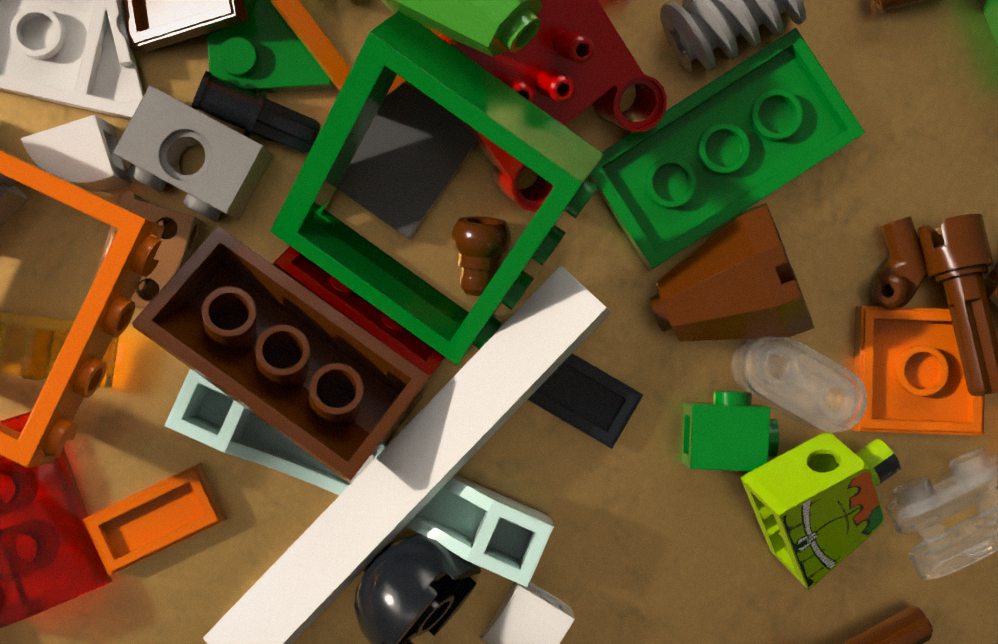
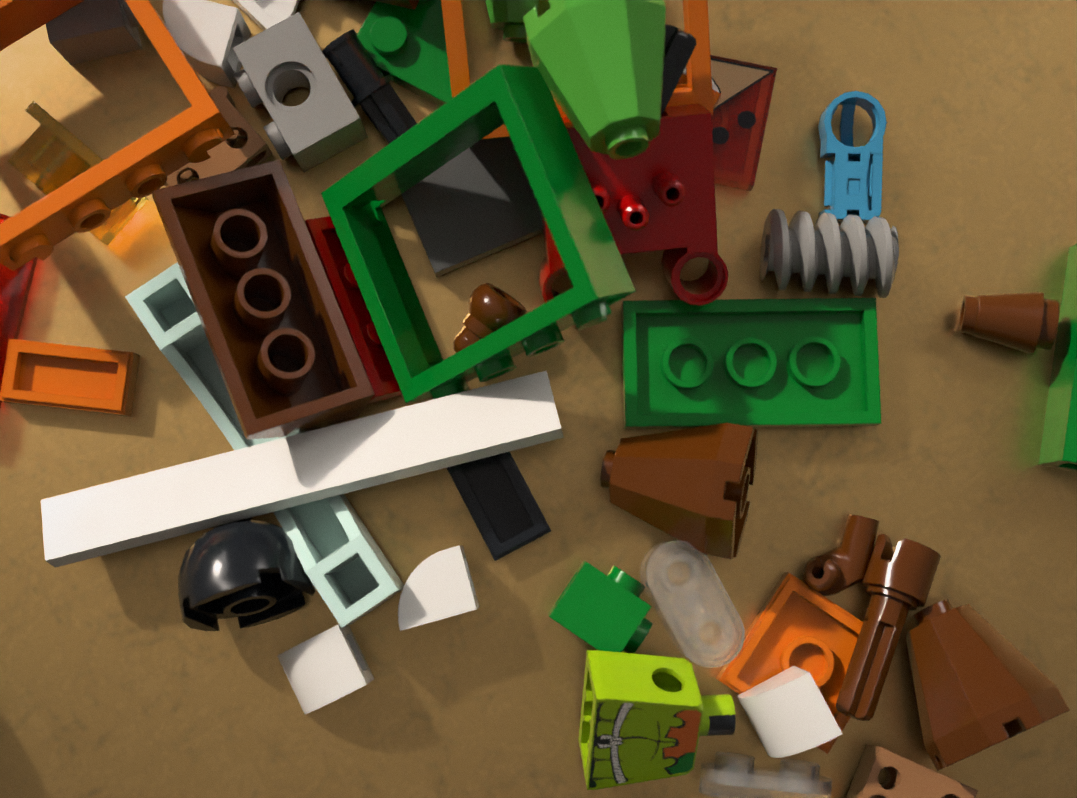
camera: 30 degrees right, 5 degrees down
none -> white brick [398,545,480,631]
none -> white brick [737,666,842,758]

